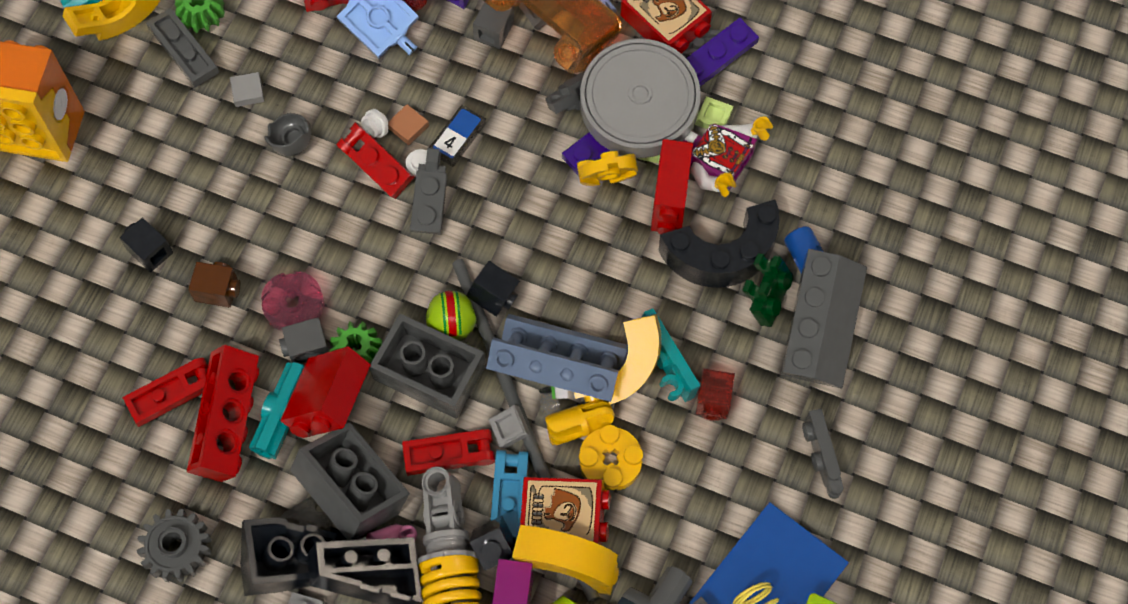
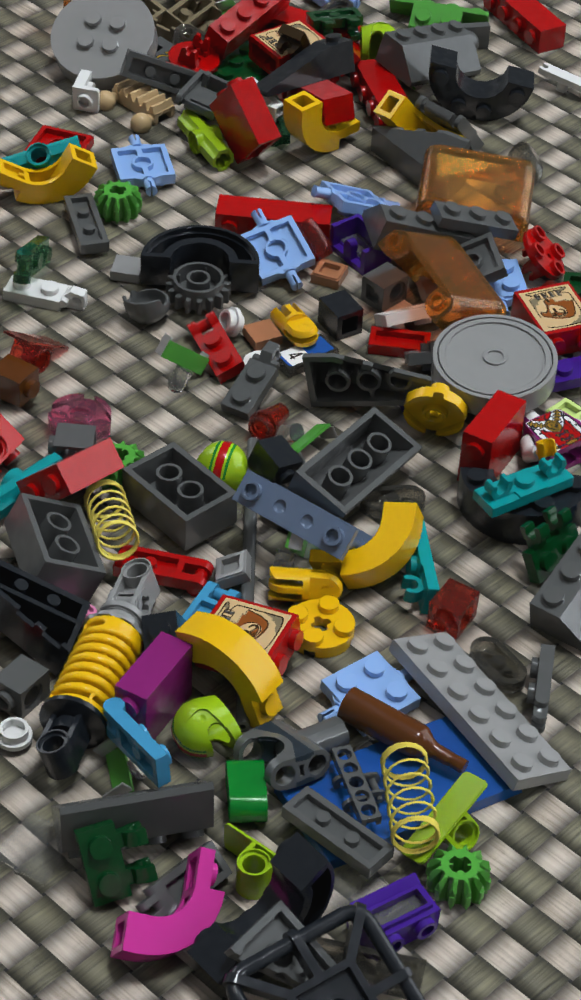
camera: 20 degrees right, 25 degrees down
none -> white hinge [3,274,88,312]
none -> clear red piece [3,330,69,374]
none -> clear green plate [13,235,52,284]
none -> light yellow piece [84,479,140,561]
none -> black brick [141,225,259,293]
none -> piece [155,333,210,393]
none -> dark grey gear [166,262,231,315]
none -> clear red cone [248,403,289,440]
none -> yellow arm [270,303,318,348]
none -> piece [276,423,338,465]
none -> dark grey slope [288,407,422,518]
none -> dark grey wedge [302,353,433,407]
none -> nougat tile [310,259,348,290]
none -> light blue plate [317,651,421,737]
none -> black brick [318,290,364,341]
none -> reddish brown piece [337,687,469,774]
none -> clear smoke plate [360,485,426,519]
none -> red tile [368,326,431,358]
none -> hinge [374,298,459,329]
none -> light grey plate [389,632,572,791]
none -> clear smoke plate [469,636,527,694]
none -> teal plate [473,452,574,518]

